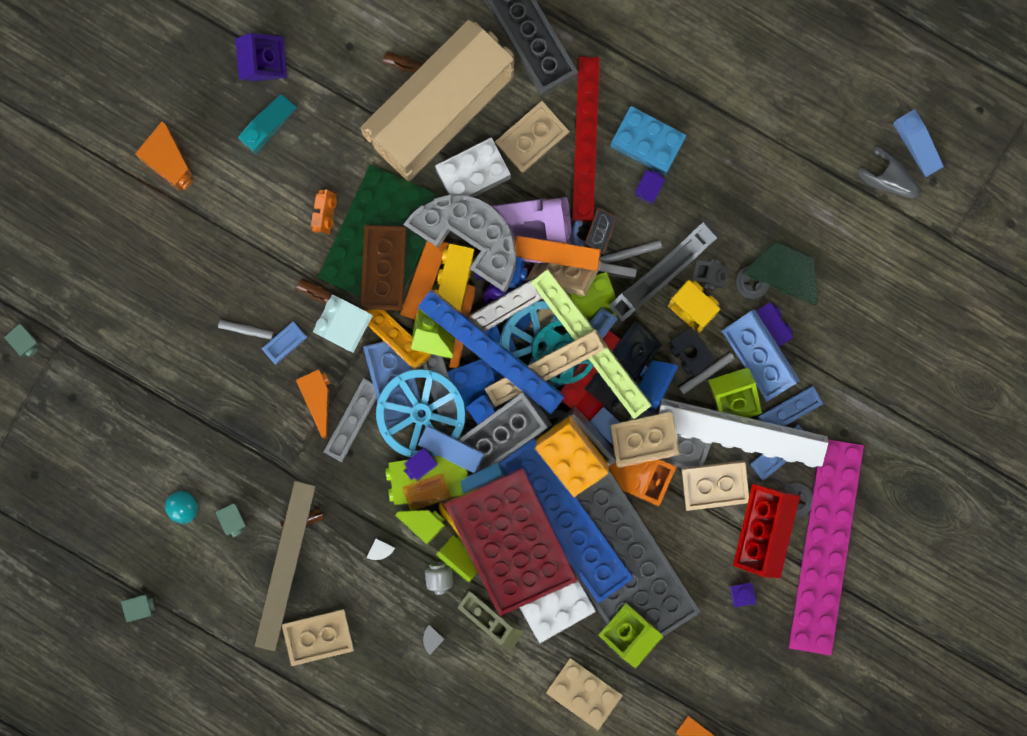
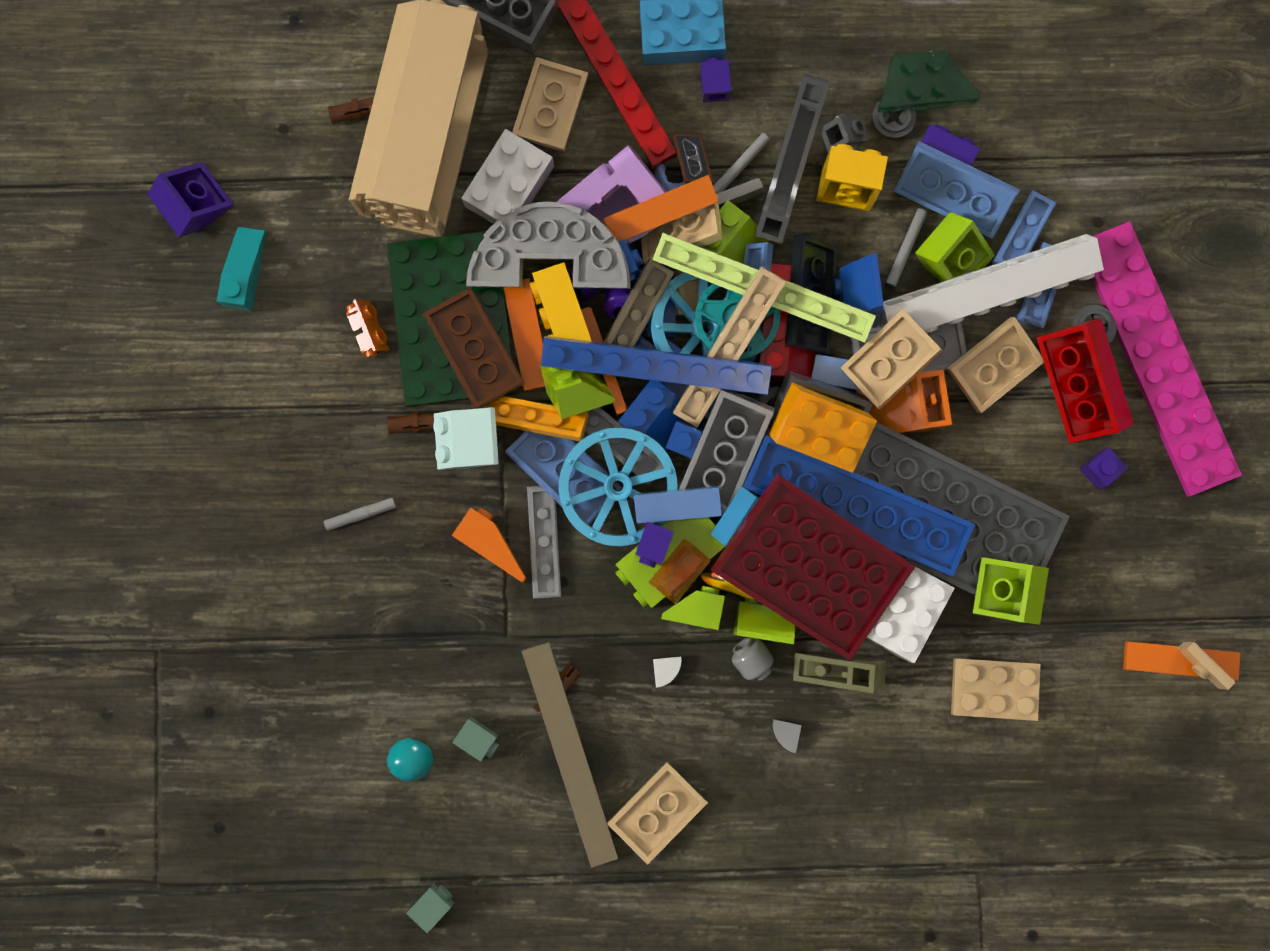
camera: 30 degrees left, 0 degrees up
sand green brick [4,324,41,358] -> none
orange slope [135,121,193,192] -> none
medium blue tile [261,321,307,365] -> none
black brick [669,327,716,377] -> none

